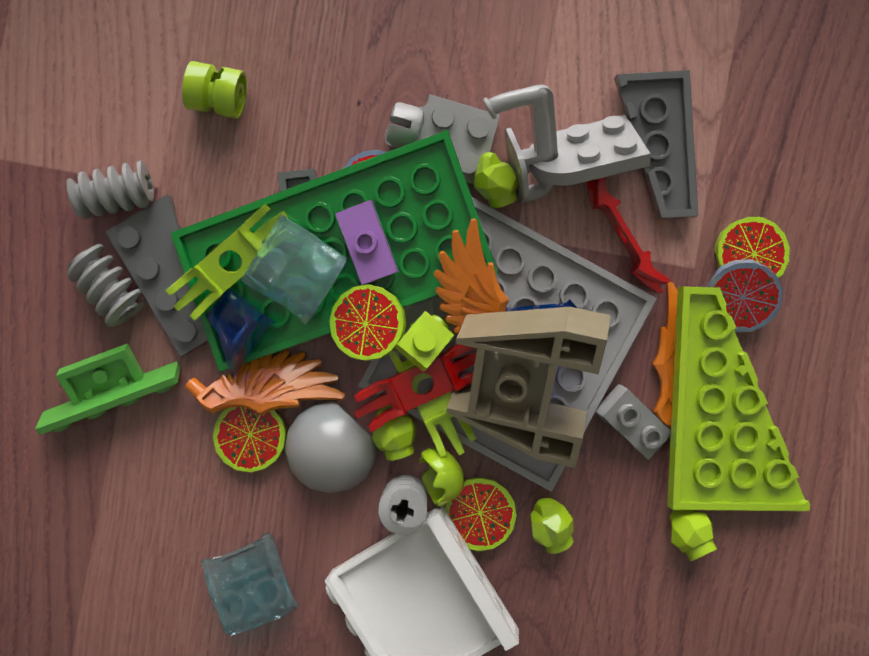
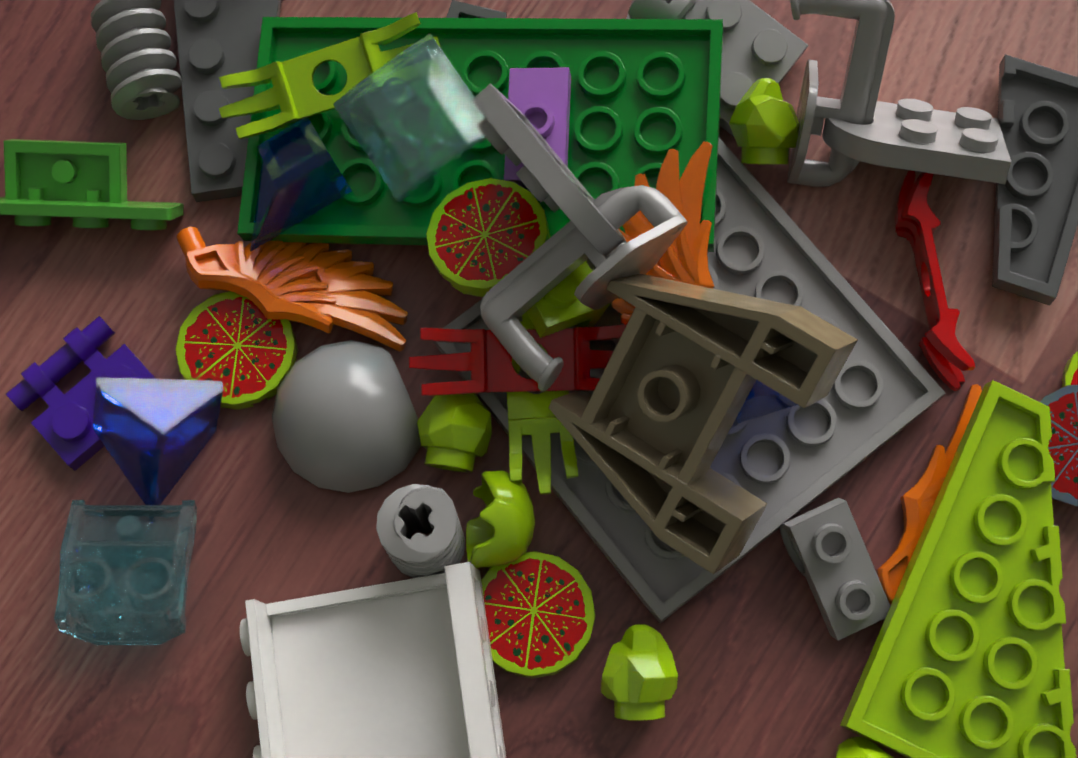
camera: 30 degrees right, 15 degrees down
none -> dark purple plate [6,316,167,471]
none -> clear blue slope [92,377,223,515]
none -> light grey plate [471,83,688,391]

